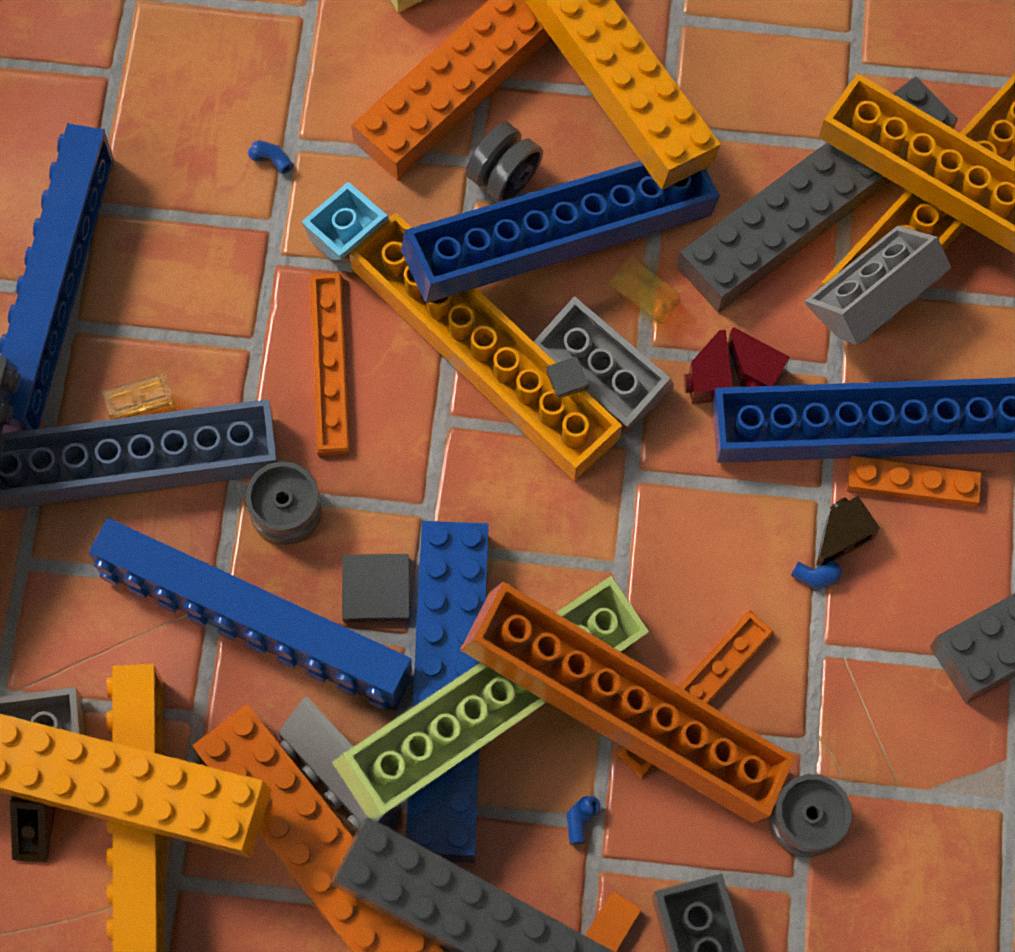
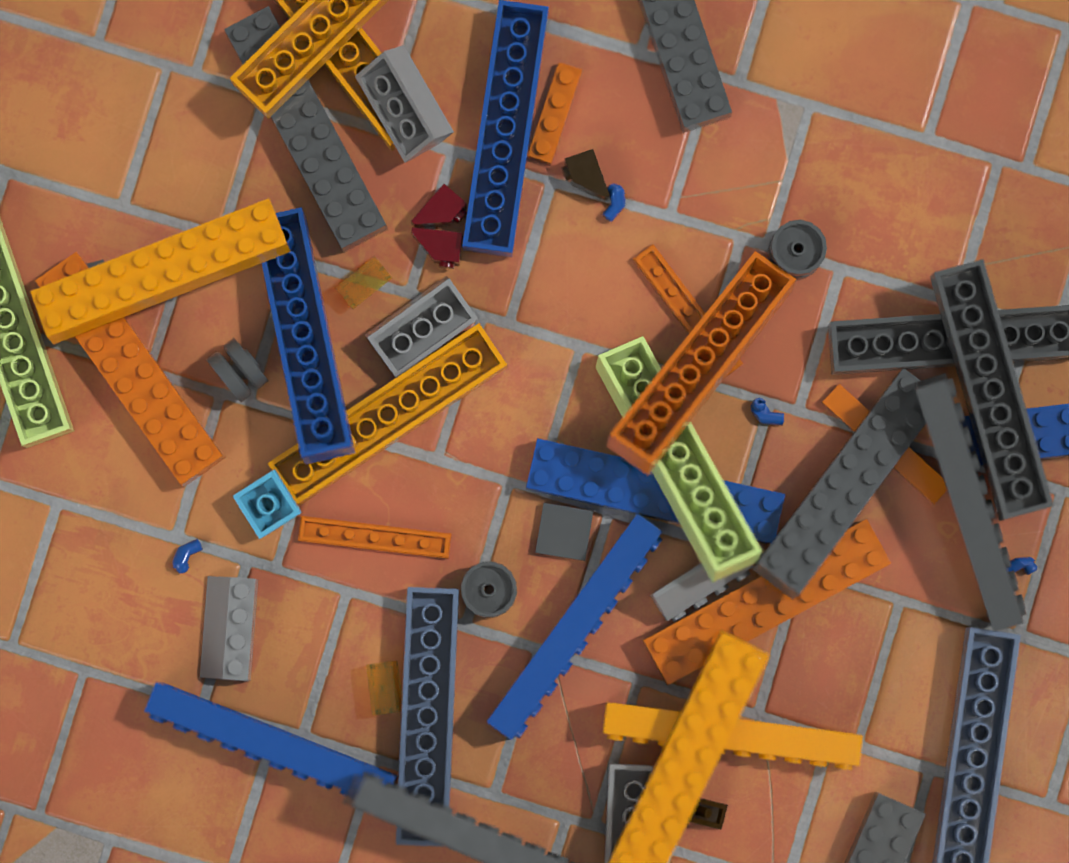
camera: 80 degrees left, 15 degrees up
dark grey tile [546,356,589,399] -> none
none -> light grey slope [200,576,258,681]

